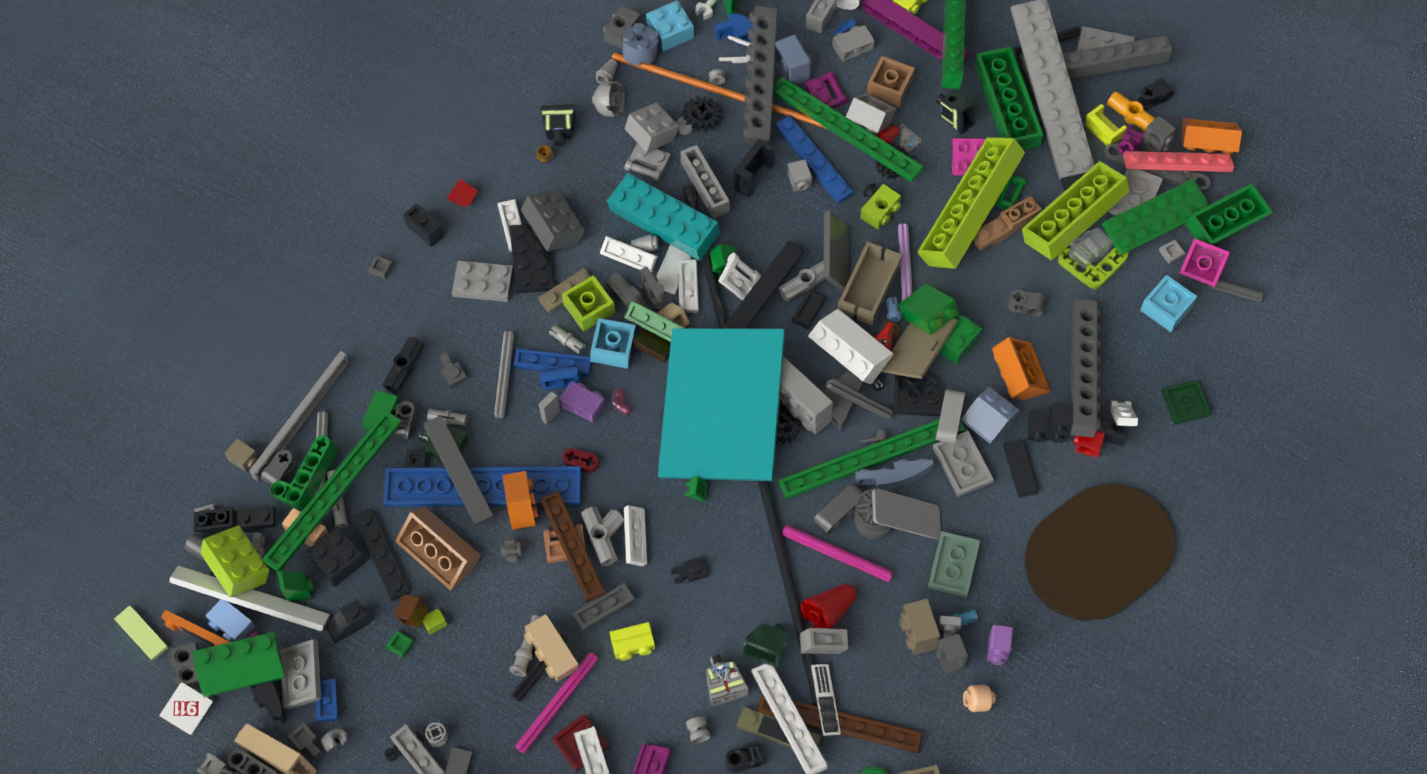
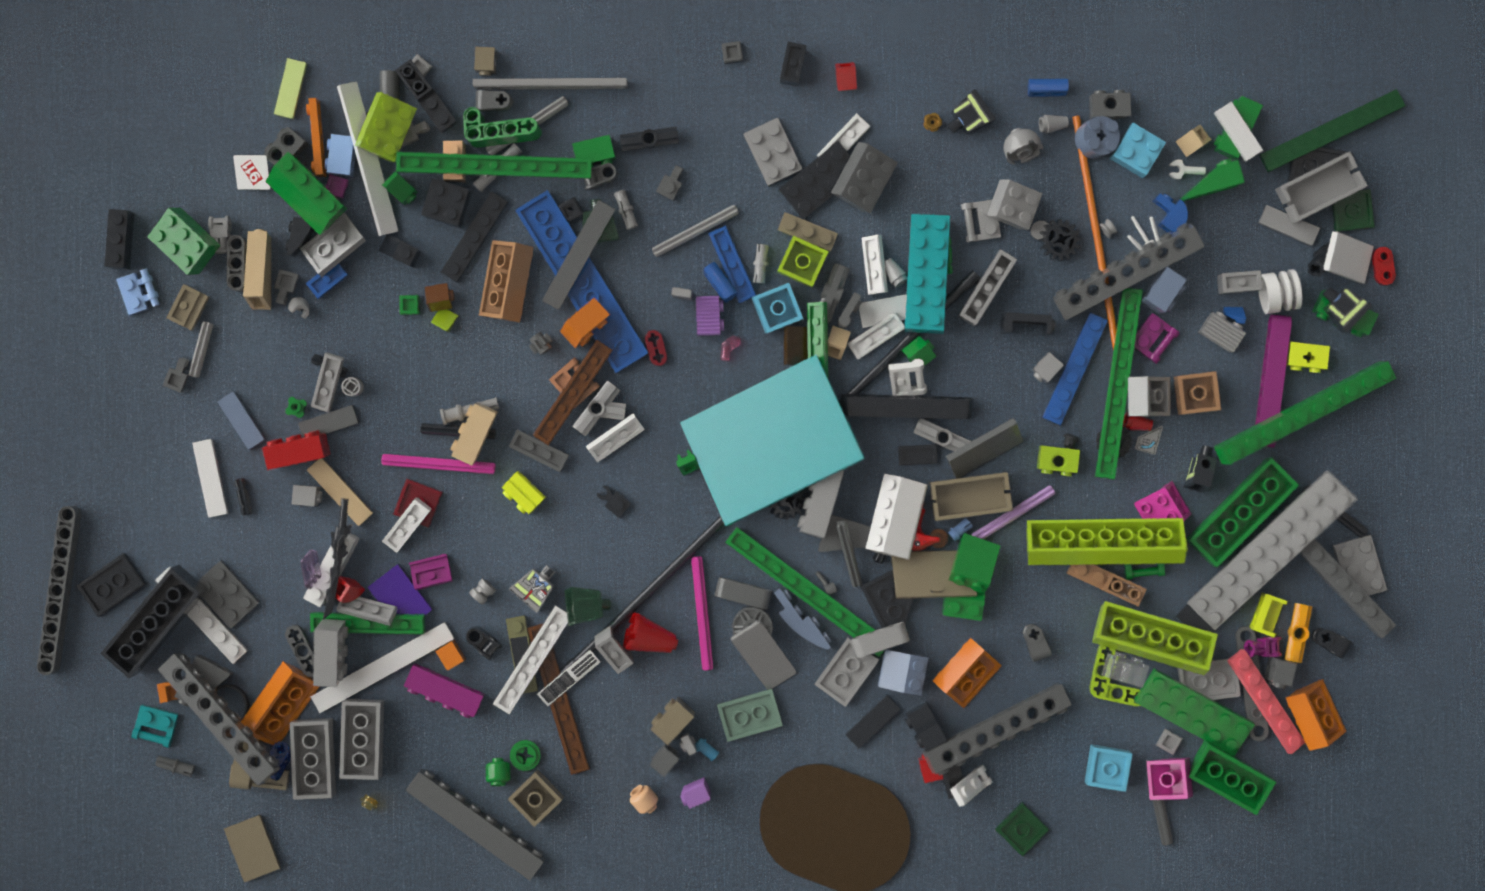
camera: 55 degrees right, 25 degrees up
none -> blue brick [1028,79,1069,97]

